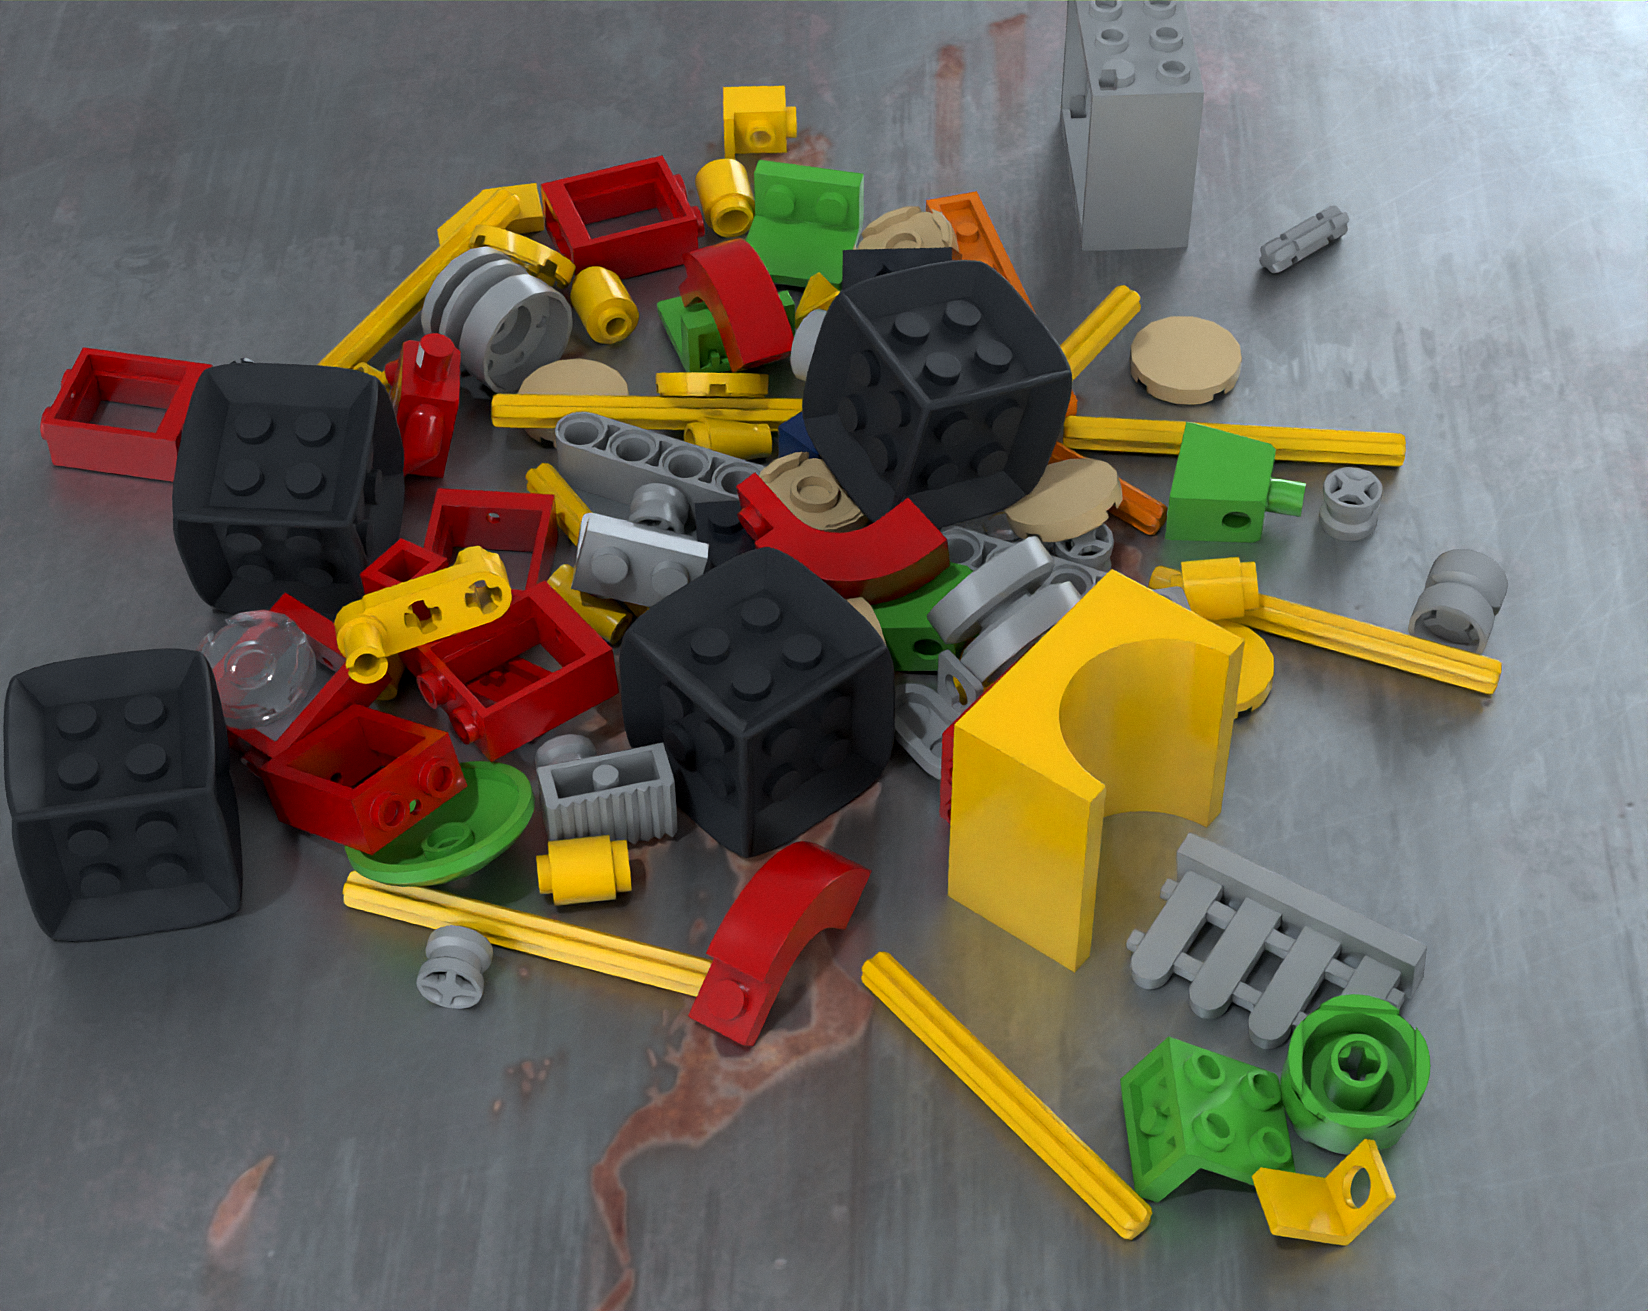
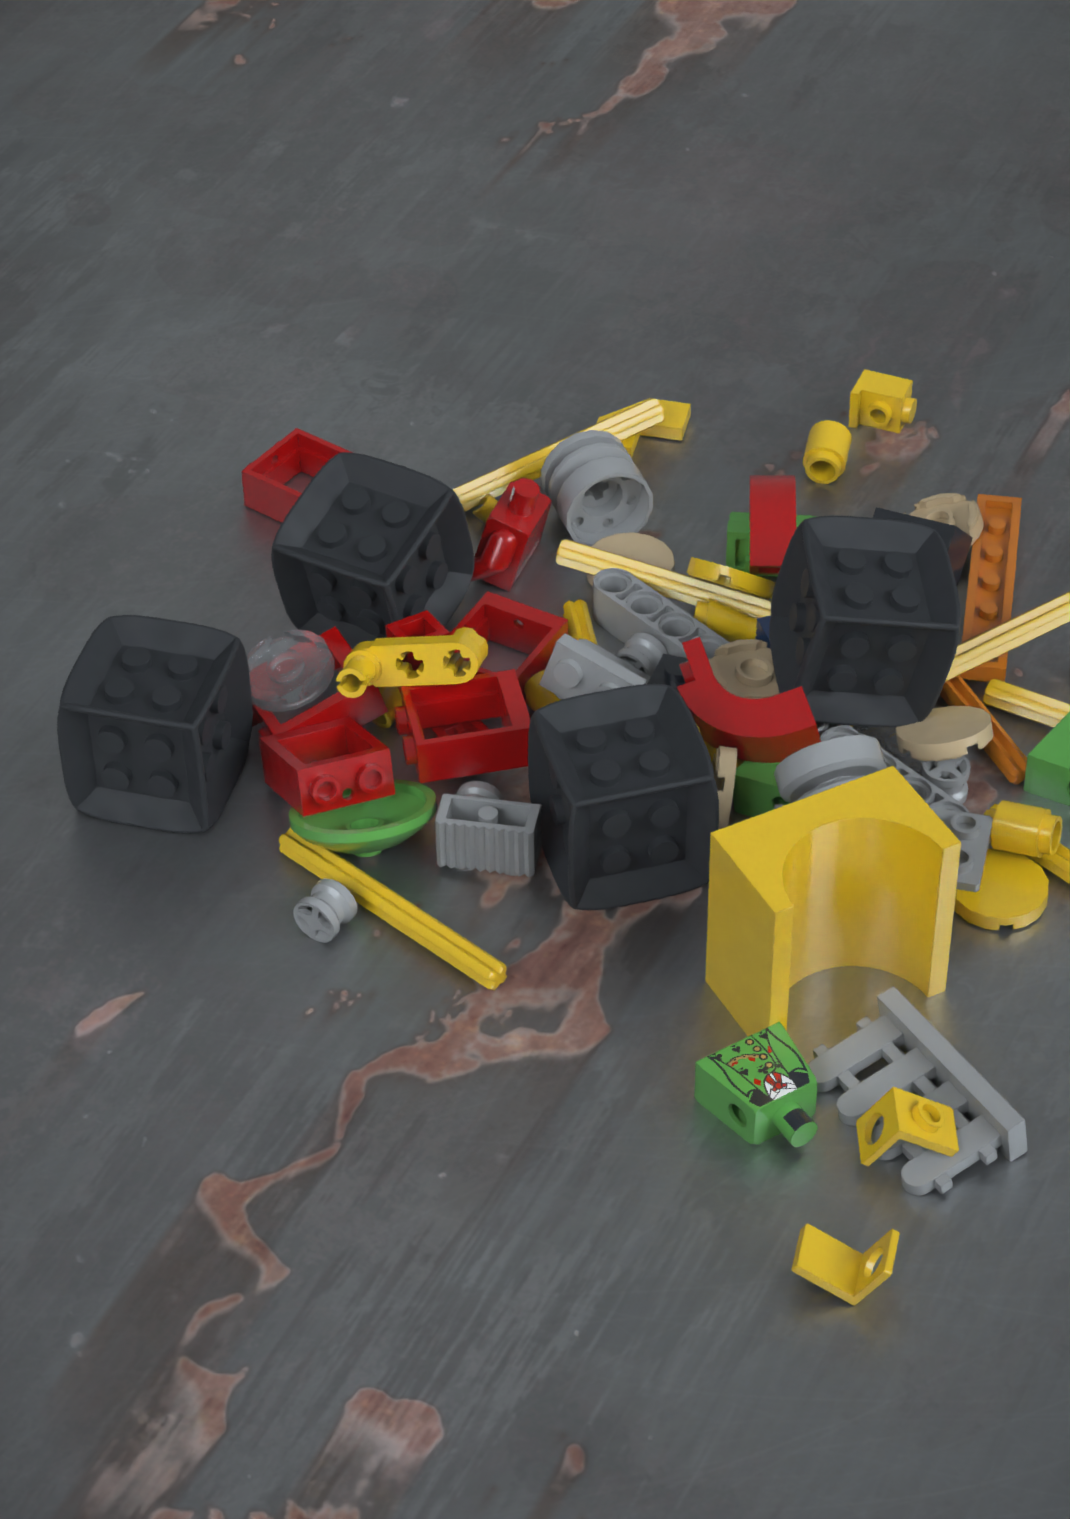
camera: 25 degrees right, 5 degrees down
yellow tile [468,225,576,289] -> none
yellow brick [536,835,632,906] -> none
red window [541,155,705,282] -> none
yellow brick [570,266,639,344] -> none
red arch [688,841,872,1046] -> none
bright green bracket [746,160,864,291] -> none
yellow axle [861,951,1153,1240] -> none
bright green bracket [1120,1036,1296,1203] -> none
bright green brick [1280,994,1431,1155] -> none
none -> bright green torso [694,1022,818,1147]
none -> yellow bracket [856,1087,959,1166]

